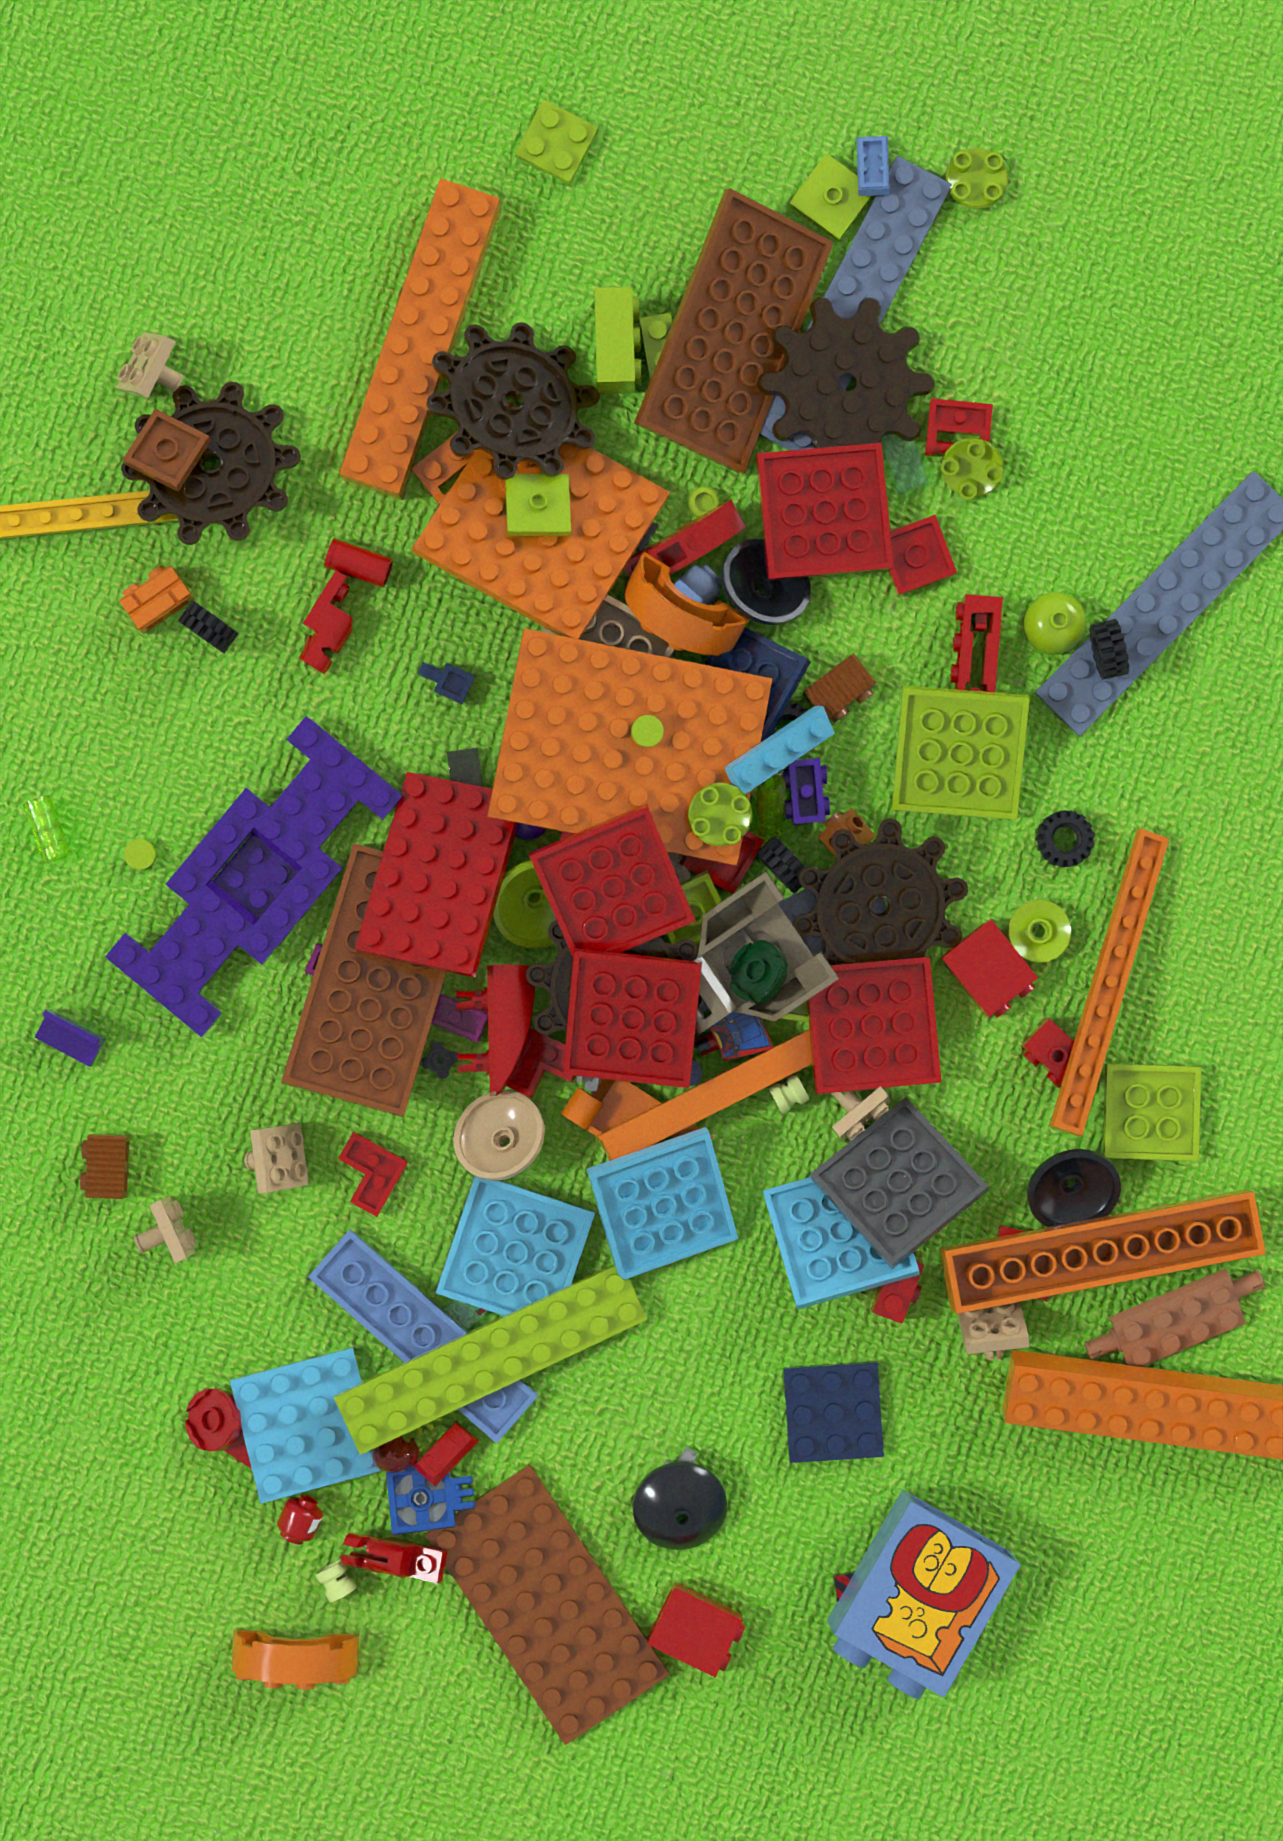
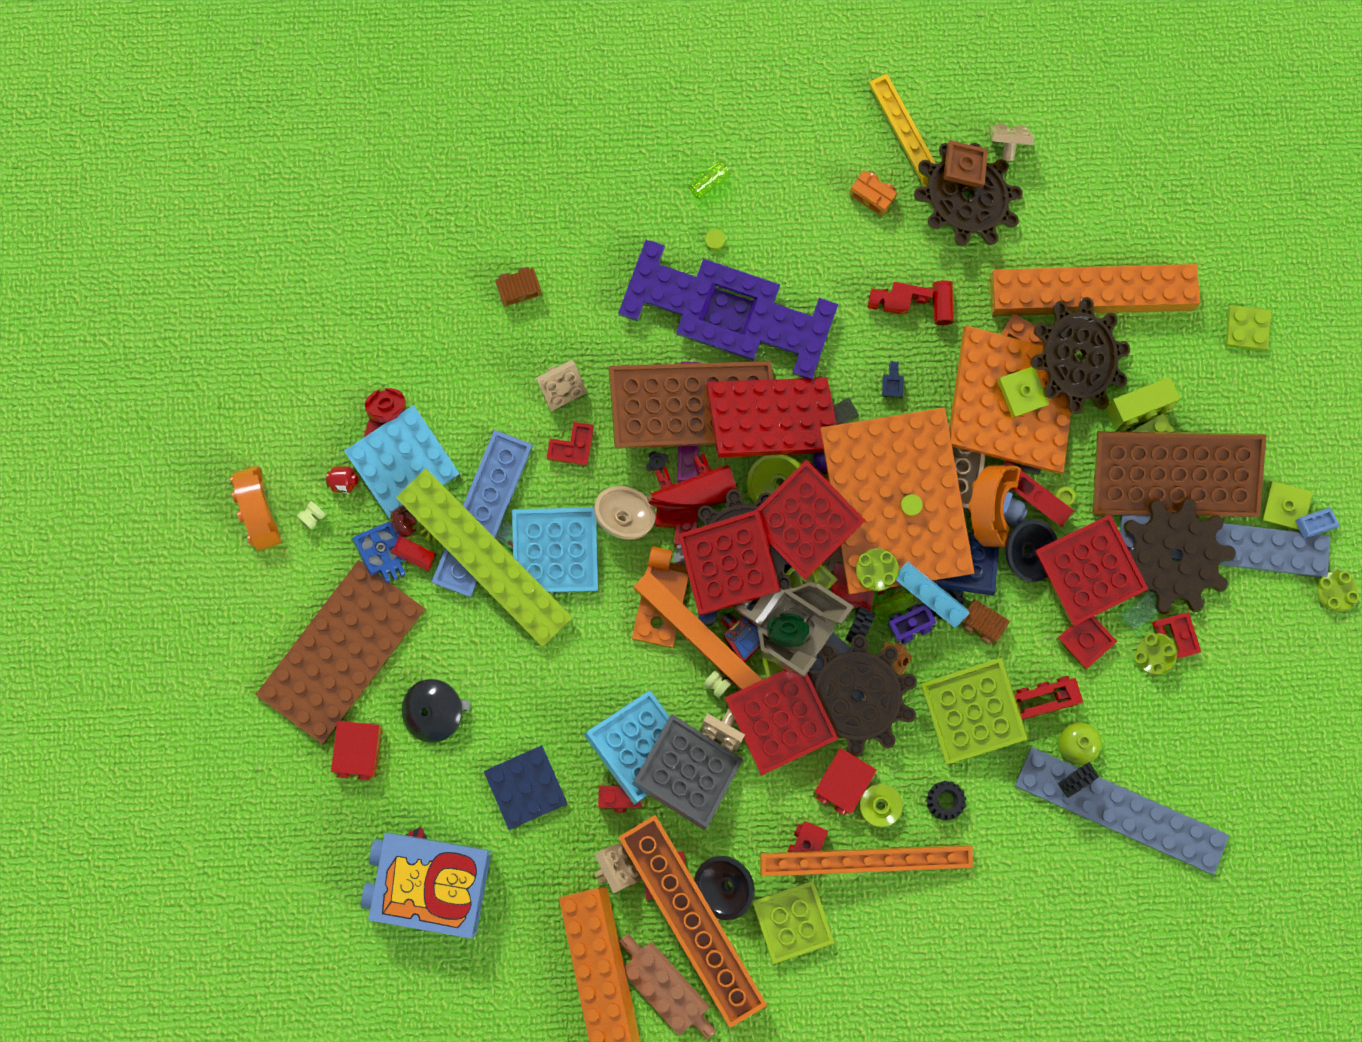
camera: 65 degrees right, 10 degrees down
dark purple panel [35,1010,106,1067] -> none
tan plate [134,1196,197,1263] -> none
black tyre [178,600,239,654] -> none
red plate [341,1532,448,1583] -> none
medium azure plate [586,1127,738,1280] -> none

